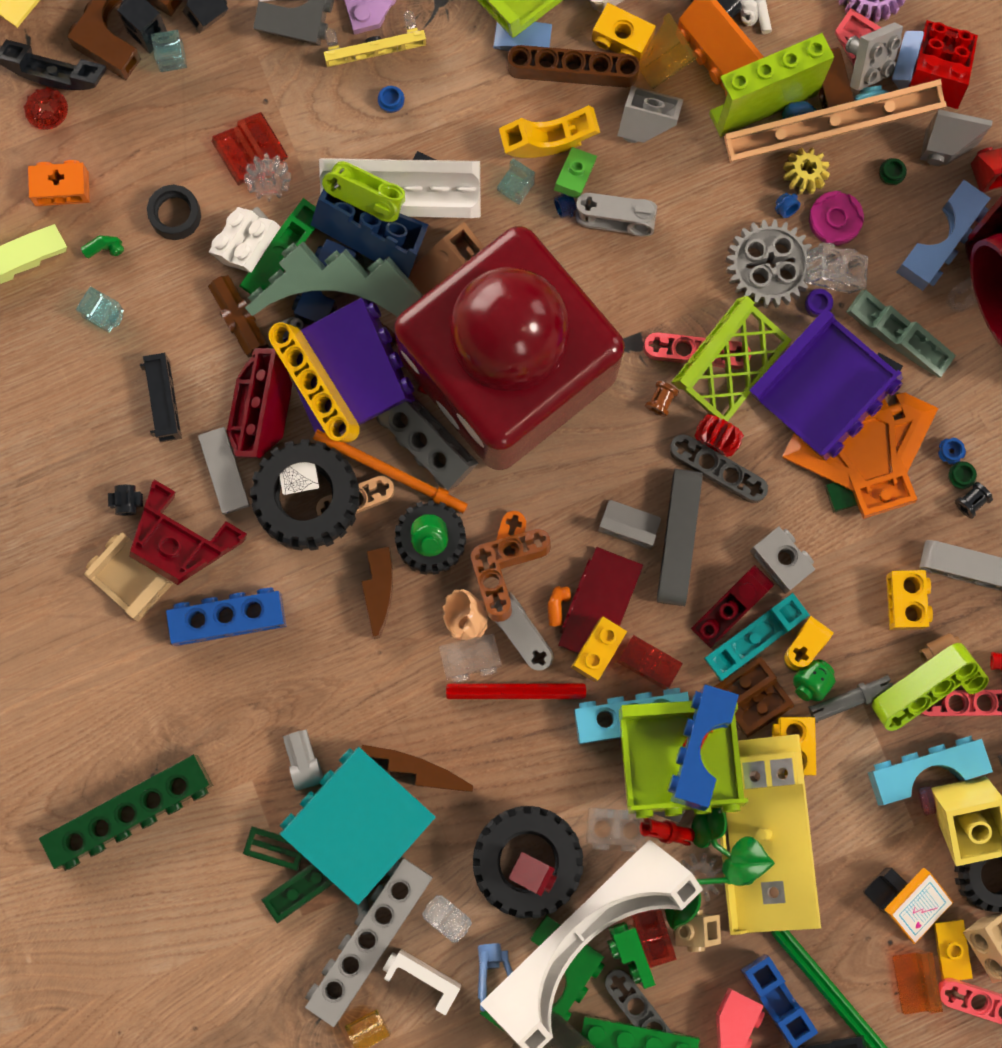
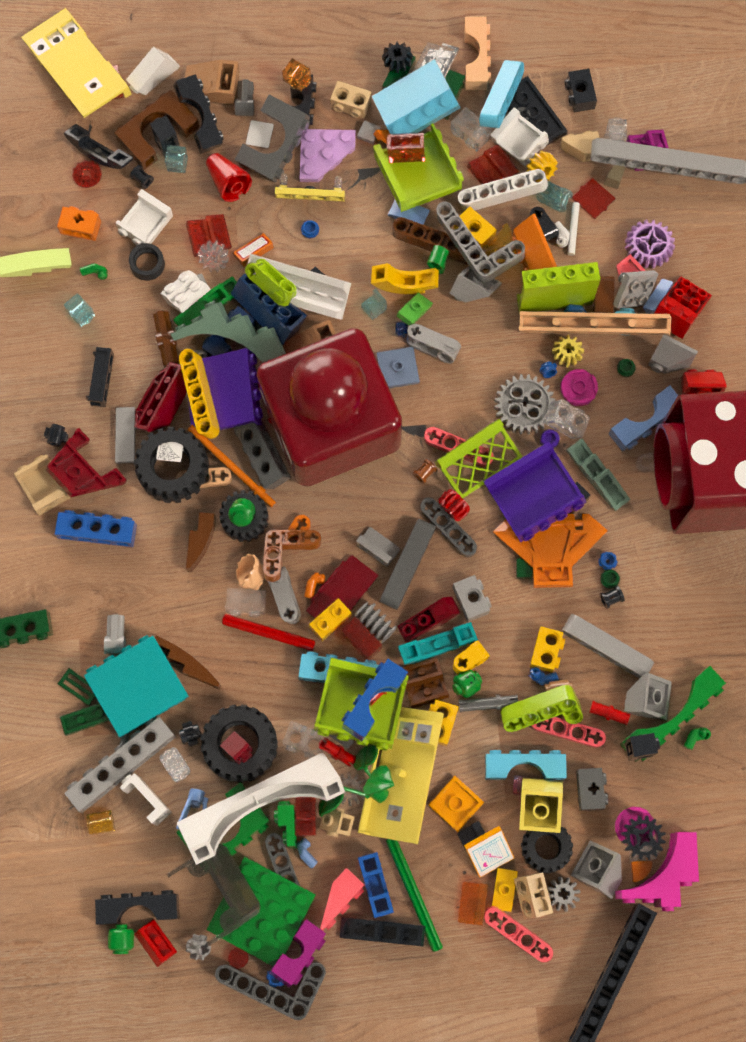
camera: 20 degrees right, 5 degrees down
none -> white panel [115,189,173,246]
none -> black bush [130,165,154,189]
none -> black gear [179,721,201,747]
none -> red cone [206,153,252,202]
none -> slope [233,233,274,268]
none -> medium blue arm [297,838,318,869]
none -> light grey piece [354,602,397,644]
none -> sand blue plate [377,347,420,389]
none -> green piece [427,245,449,275]
none -> light orange tile [428,776,484,833]
none -> light grey beam [436,202,525,282]
none -> blue arm [530,667,559,686]

